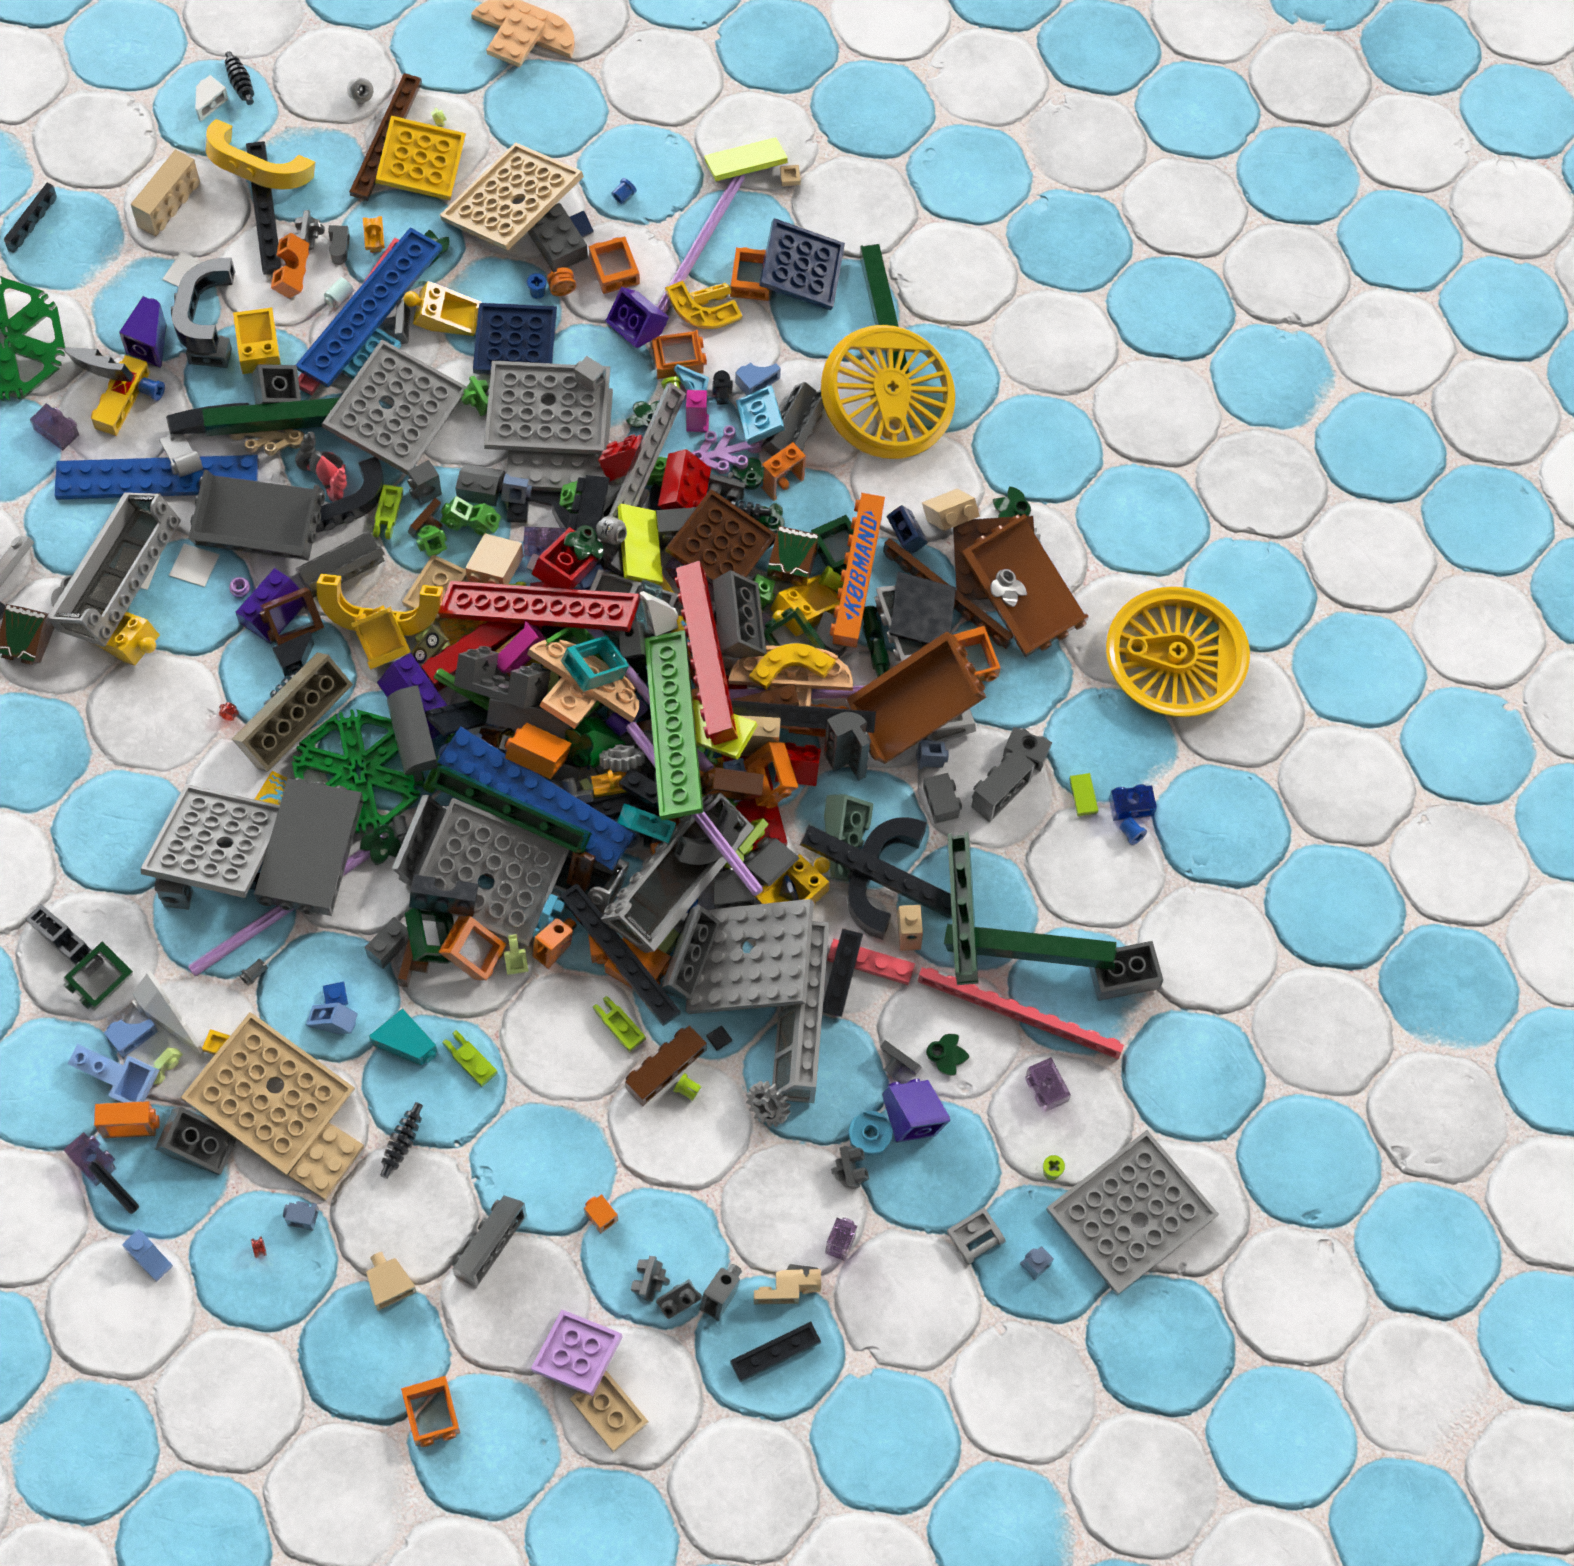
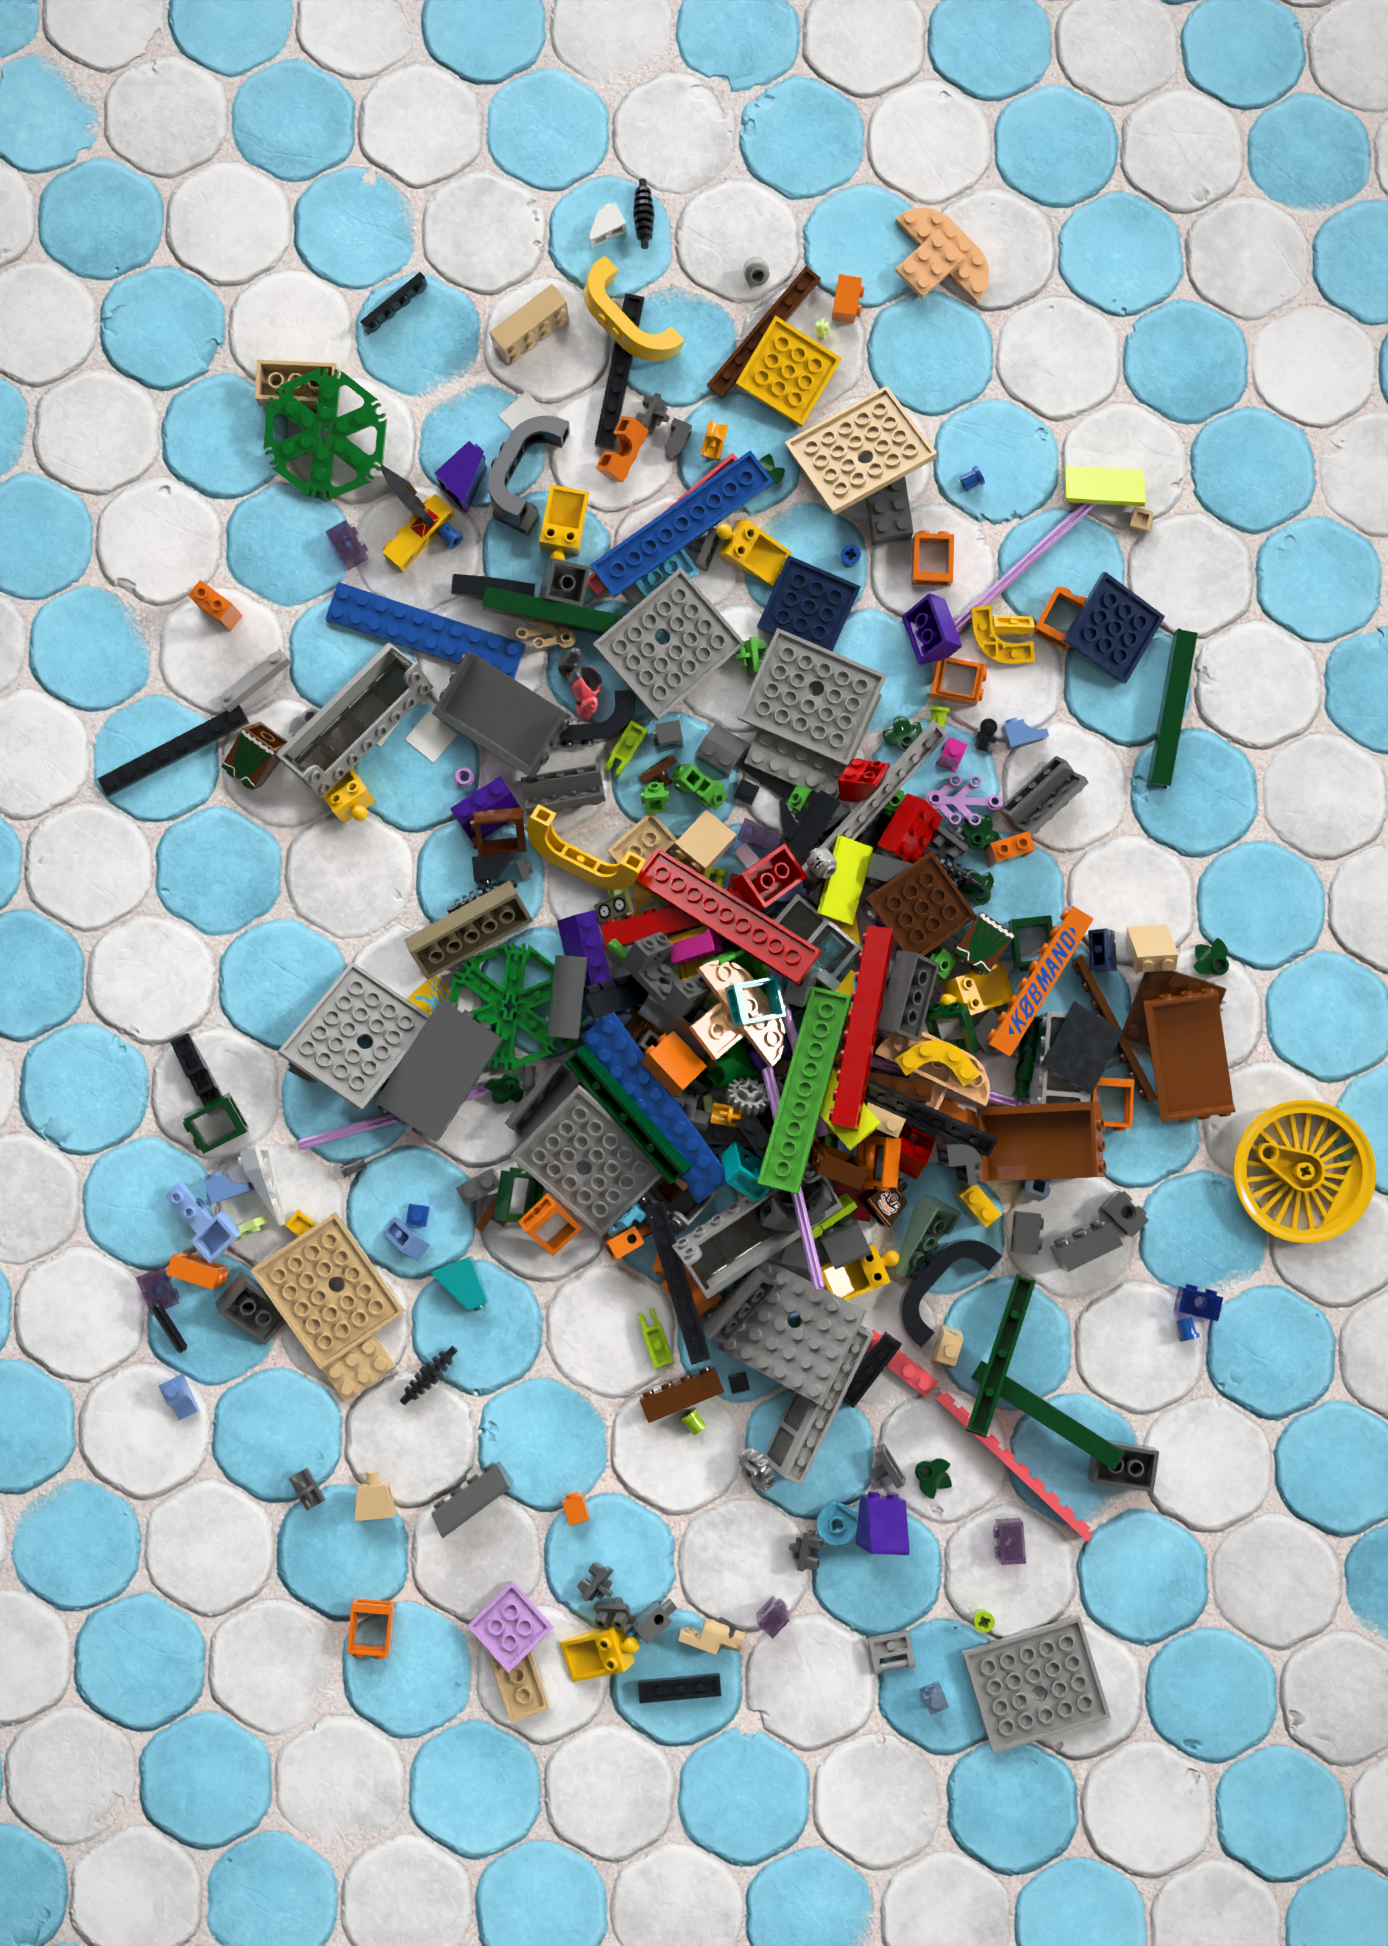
camera: 20 degrees right, 20 degrees up
light grey door [159,434,203,478] -> none
clear red plate [219,702,239,721] -> none
clear red bush [251,1236,267,1258] -> none
sand blue brick [283,1201,319,1231] -> none
light aqua brick [324,277,354,308] -> none
yellow panel [350,605,411,670] -> none
black arch [409,874,478,917] -> none
lime hinge [442,1030,498,1087] -> none
sand blue brick [501,474,532,504] -> none
yellowish green plate [504,934,529,975] -> none
orange wheel [547,268,576,296] -> none
dark green plate [564,525,604,561] -> none
dark blue slope [570,211,594,237] -> none
light grey brick [574,356,606,392] -> none
white slope [640,591,678,636] -> none
medium azure tile [674,364,709,391] -> none
medium azure tile [735,385,785,445] -> none
slope [779,875,799,901] -> none
black plate [800,825,952,919] -> none
lime bush [818,566,844,592] -> none
yellow piece [821,325,955,459] -> none
light grey plate [991,569,1027,607] -> none
lime tile [1069,773,1099,816] -> none
none -> dark grey hips [289,1467,326,1511]
none -> dark grey plate [516,858,533,882]
none -> yellow slope [560,1625,640,1682]
none -> orange brick [831,274,865,323]
none -> dark brown torso [858,1178,908,1228]
none -> yellow brick [953,1185,1002,1228]

